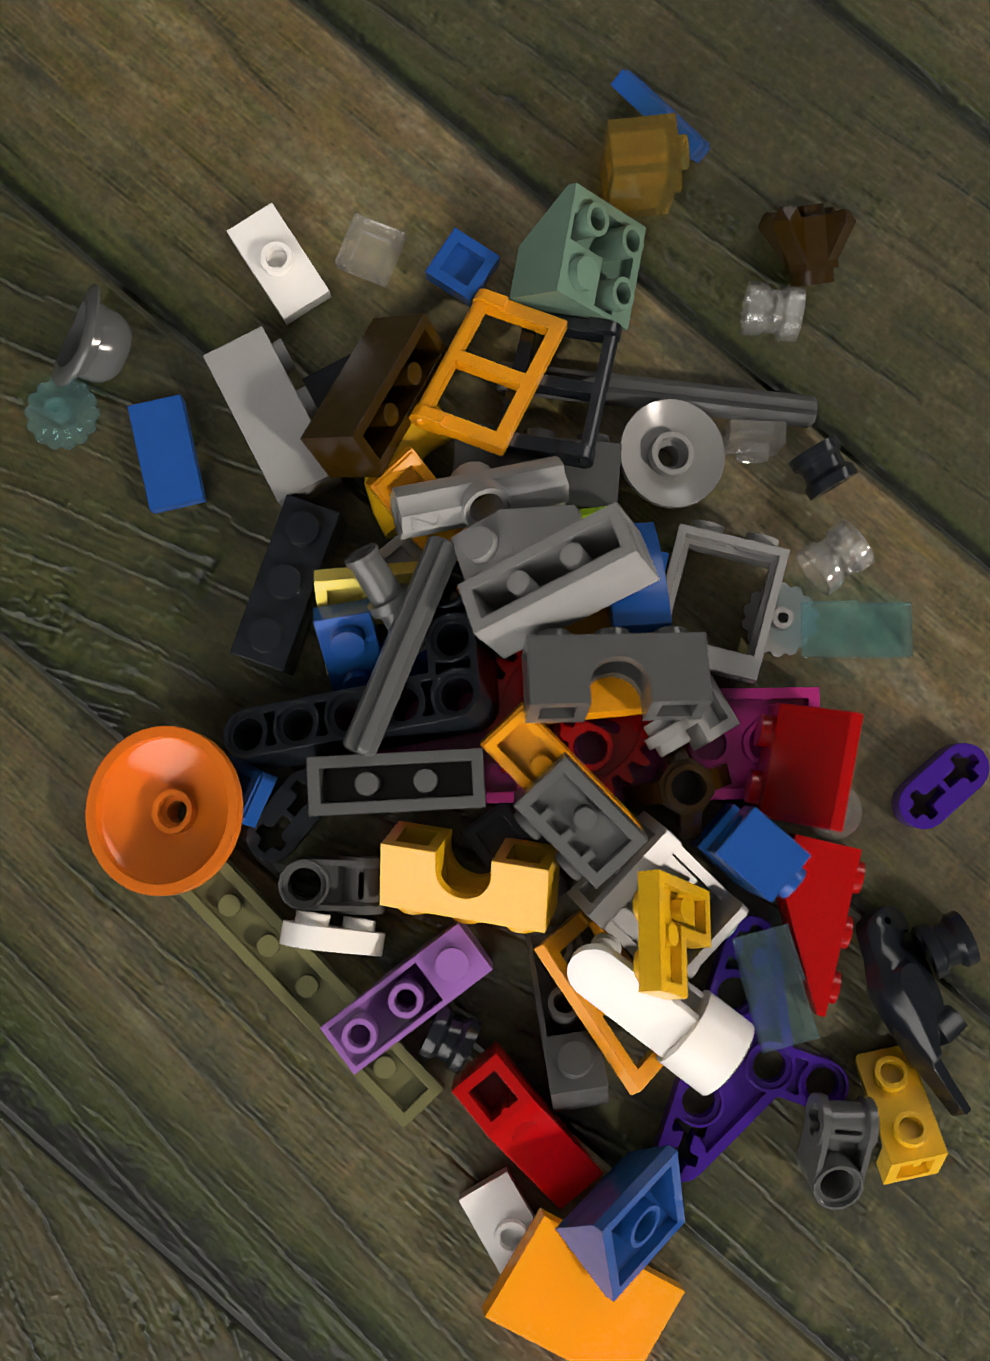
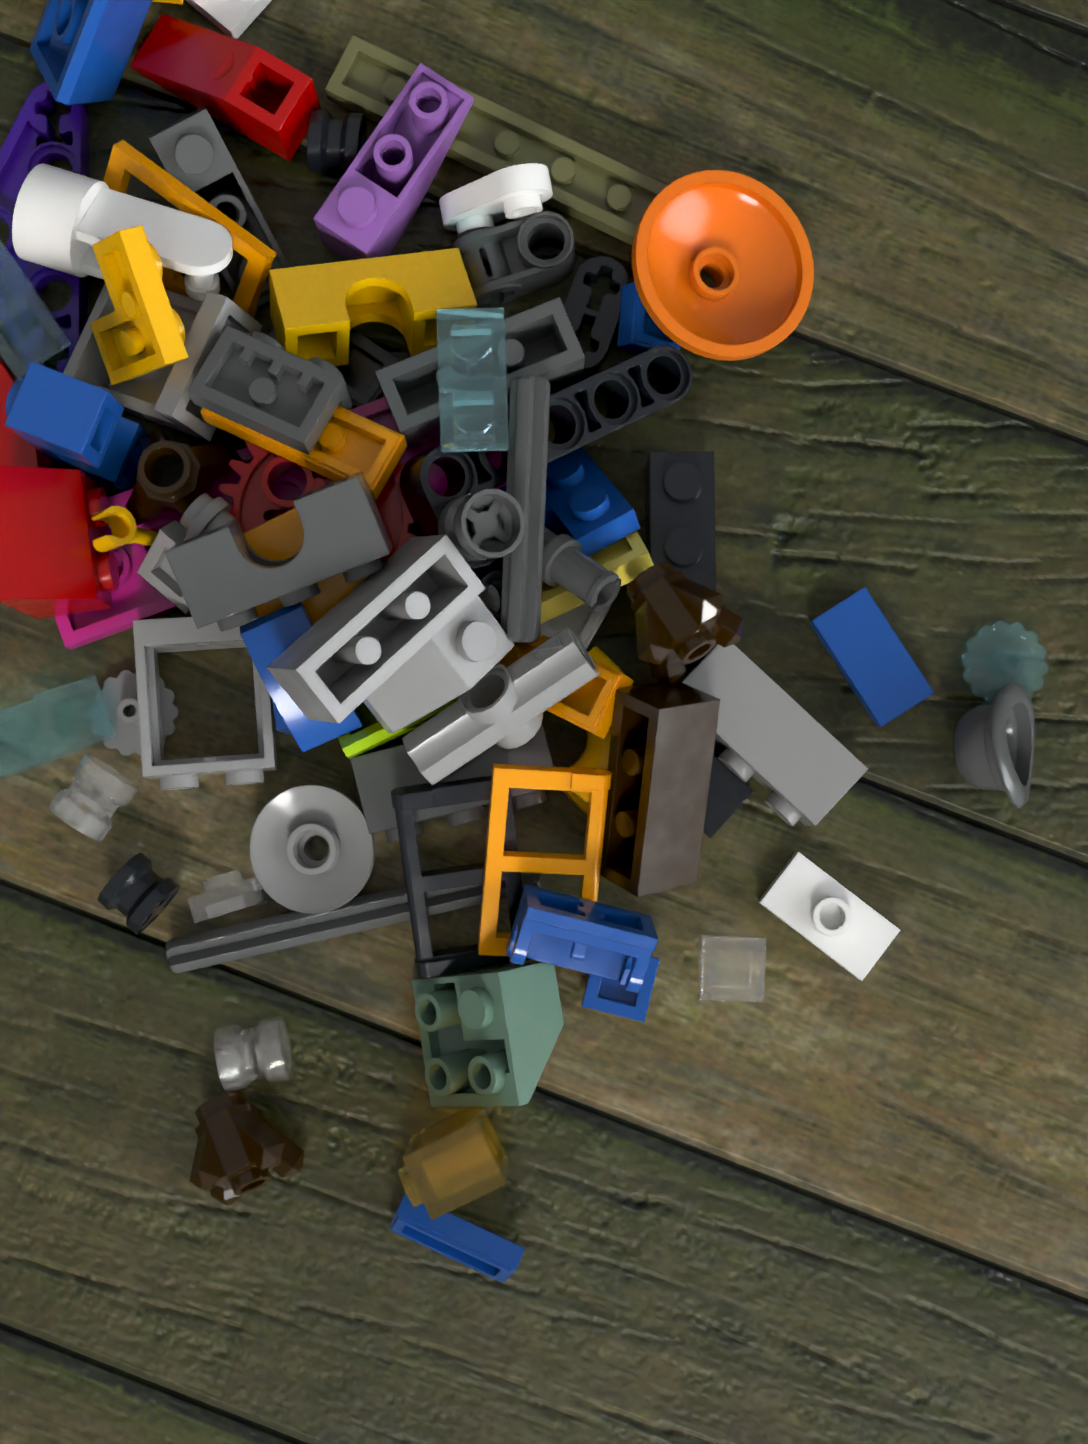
camera: 155 degrees right, 0 degrees up
none -> yellow hand [91,506,159,552]
none -> clear light blue slope [436,307,509,452]
none -> dark grey wheel [438,489,525,562]
none -> blue hinge [506,884,658,993]
none -> dark brown rock [626,562,743,684]

